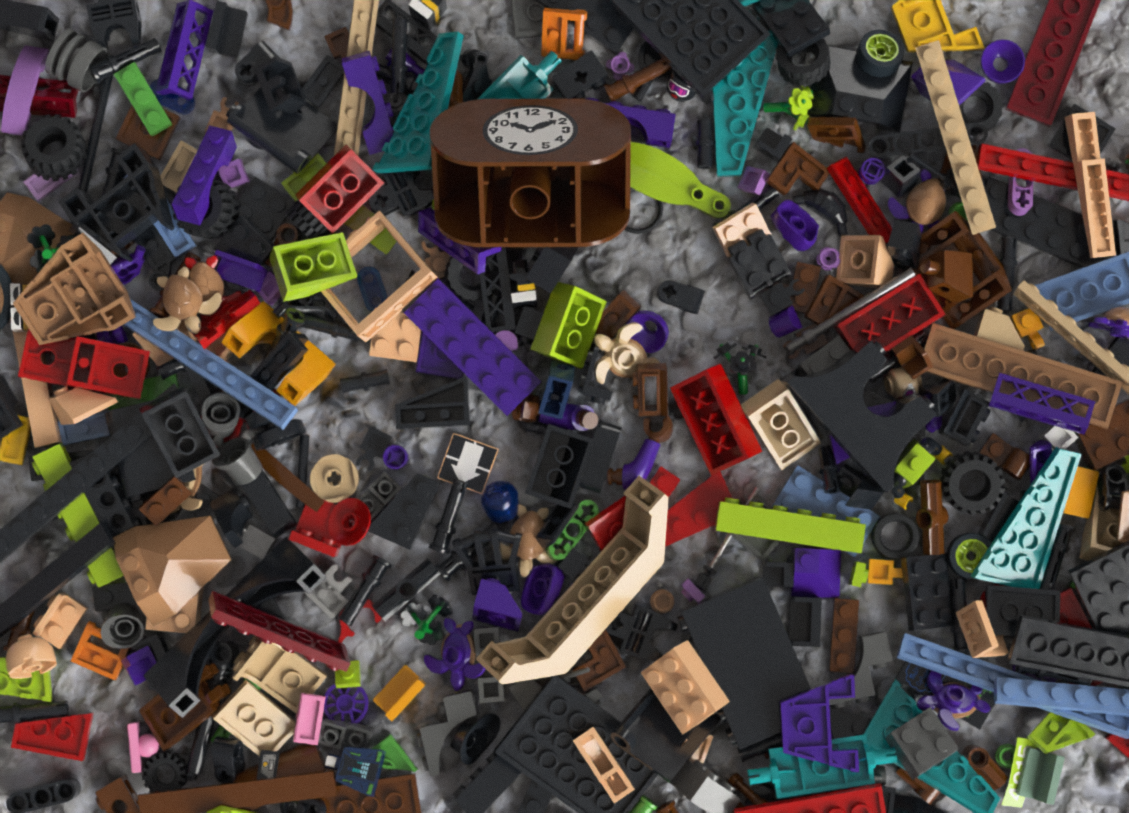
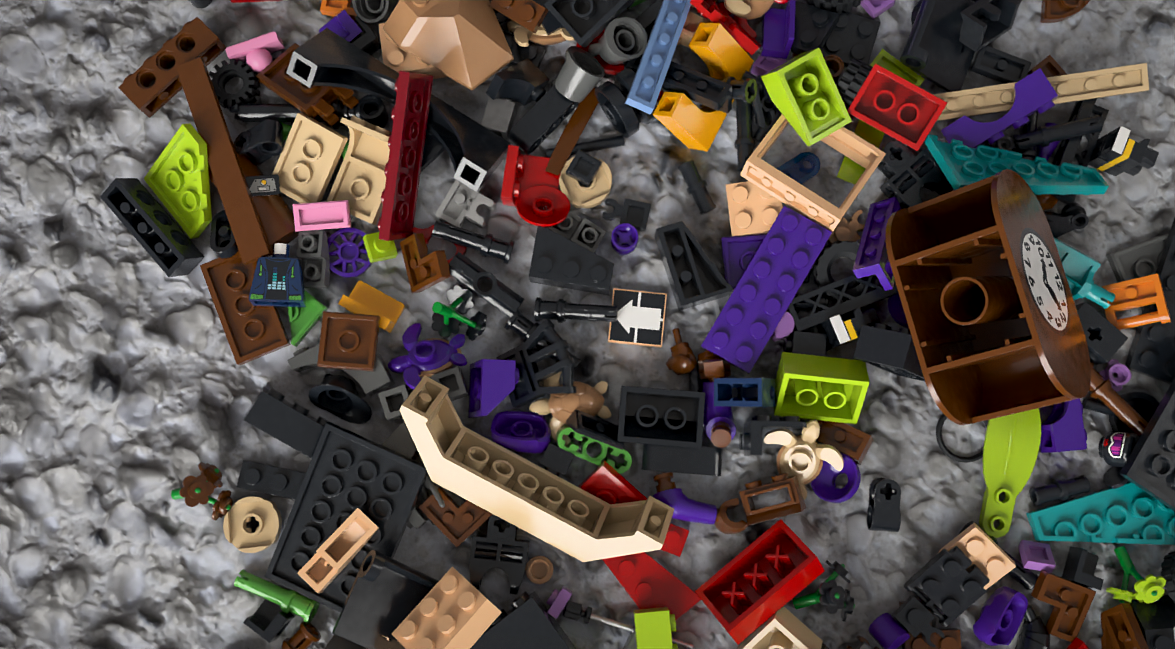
camera: 70 degrees right, 5 degrees down
clear blue hair [481,481,519,523] -> none
none -> reddish brown plate [317,311,380,372]
none -> reddish brown plate [400,233,451,293]
none -> black tile [566,150,602,187]
none -> reddish brown piece [666,328,696,375]

